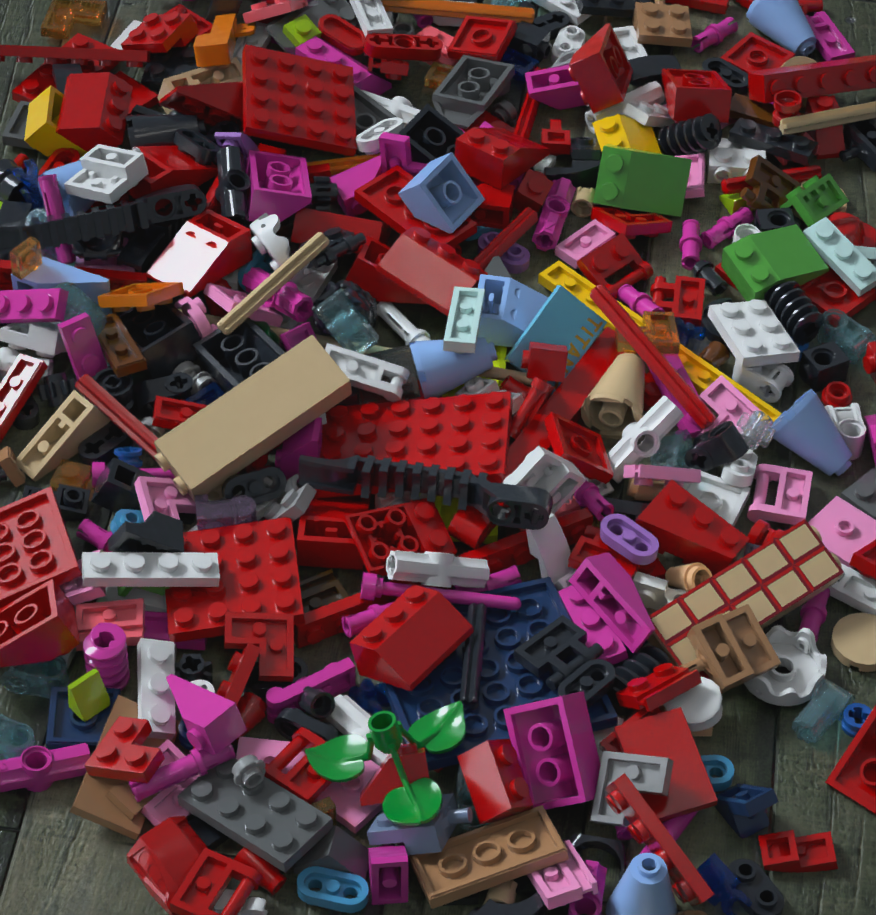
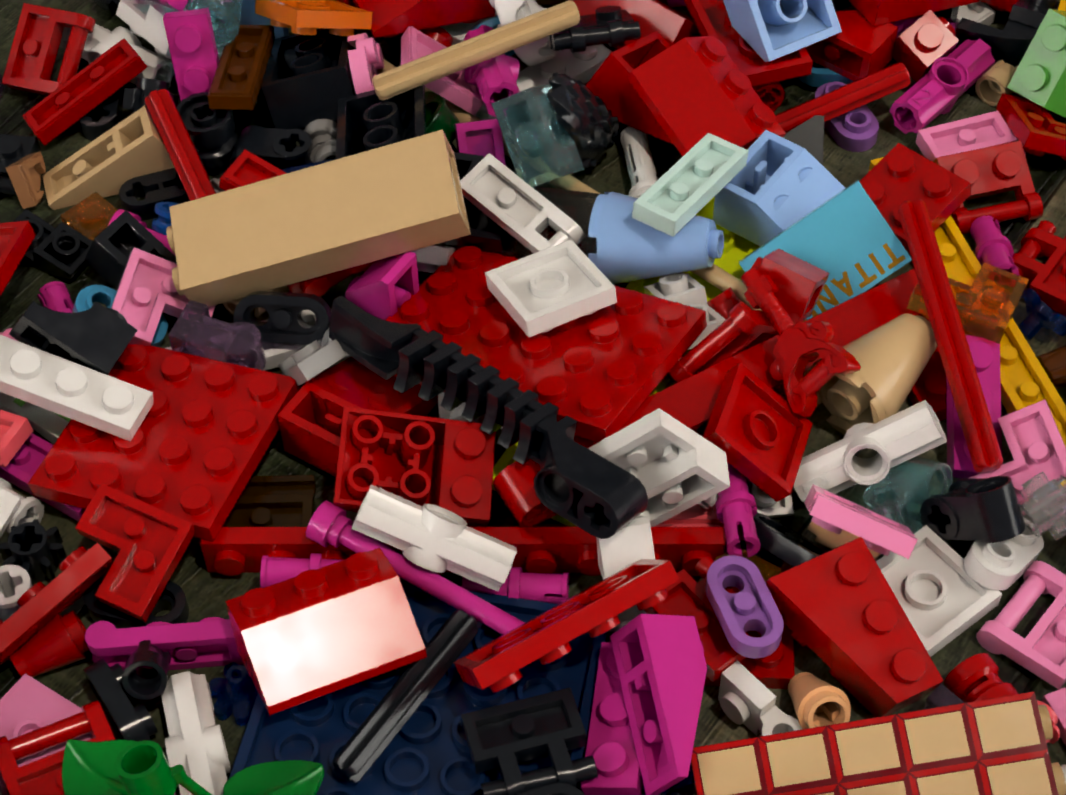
camera: 30 degrees right, 5 degrees up
none -> red plate [453,559,680,692]
none -> white plate [485,239,617,337]
none -> red piece [741,268,861,417]
none -> red plate [859,143,971,253]

